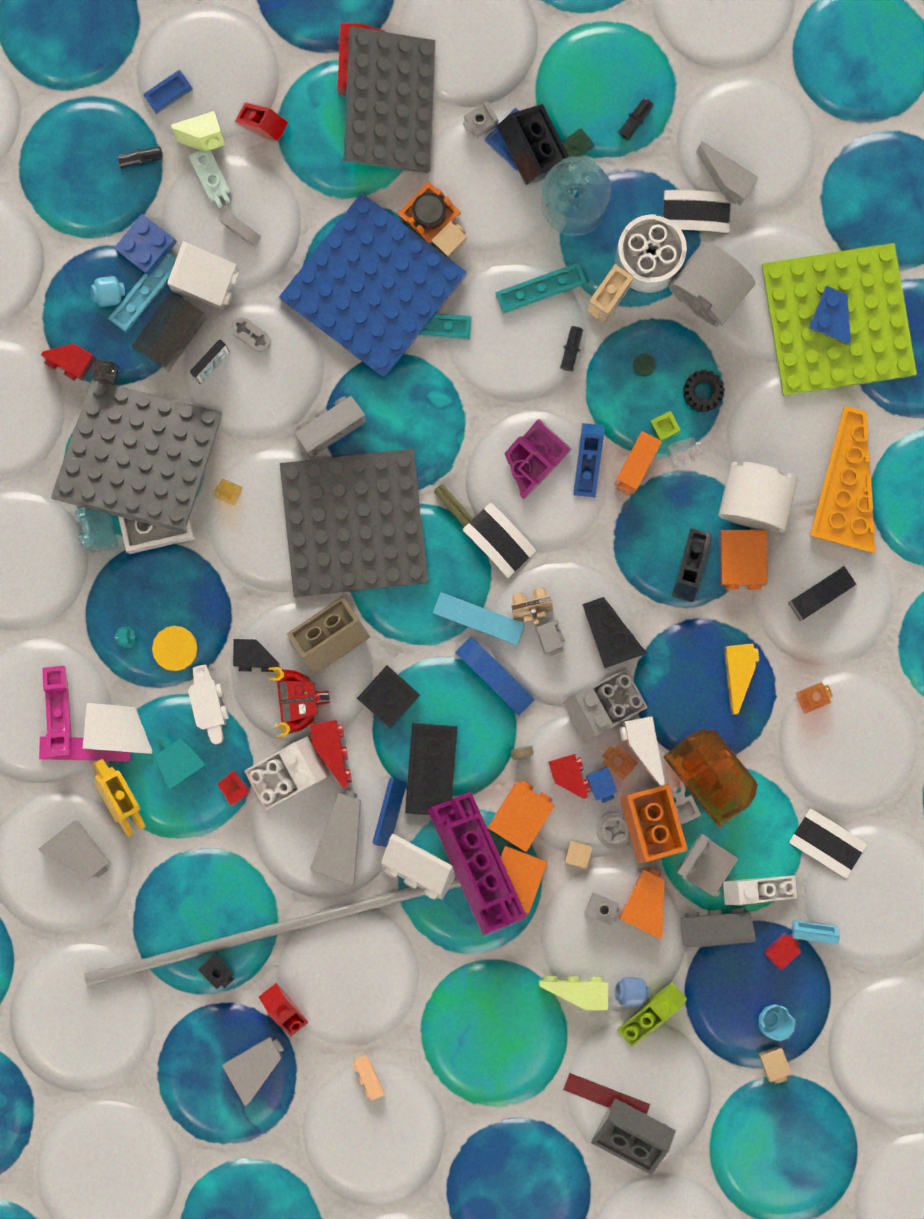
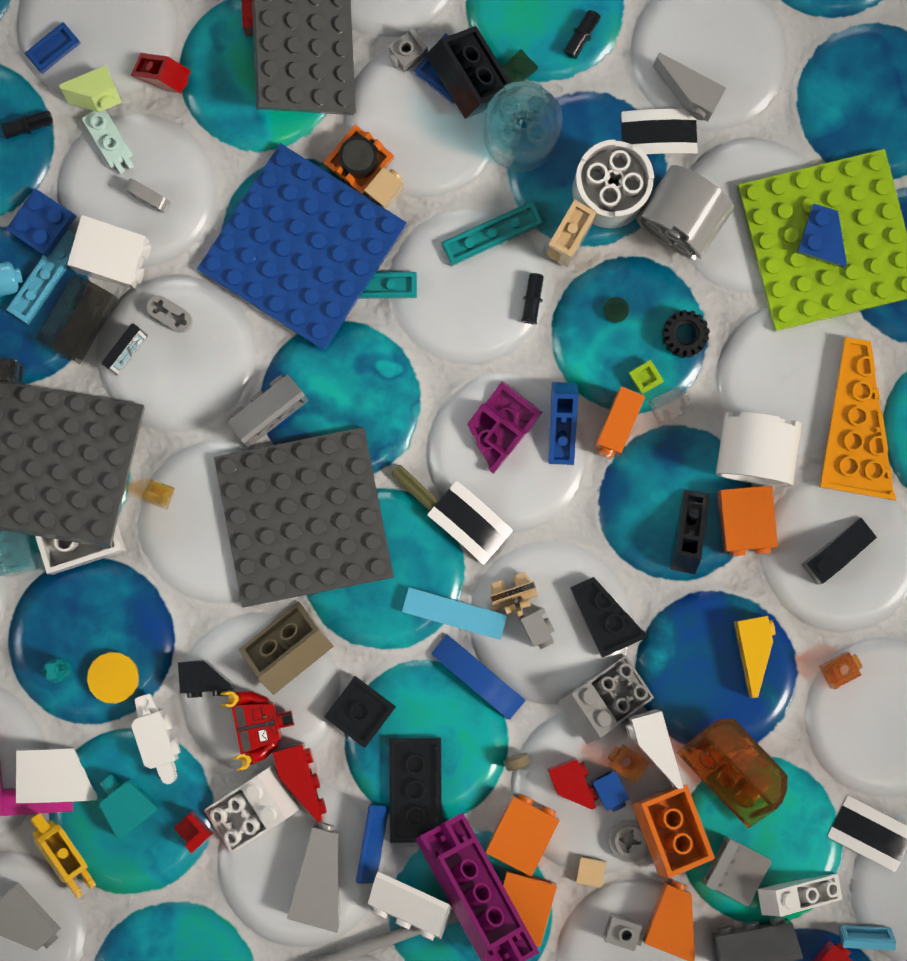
camera: 10 degrees left, 0 degrees up
light grey plate [670,782,701,825] -> none

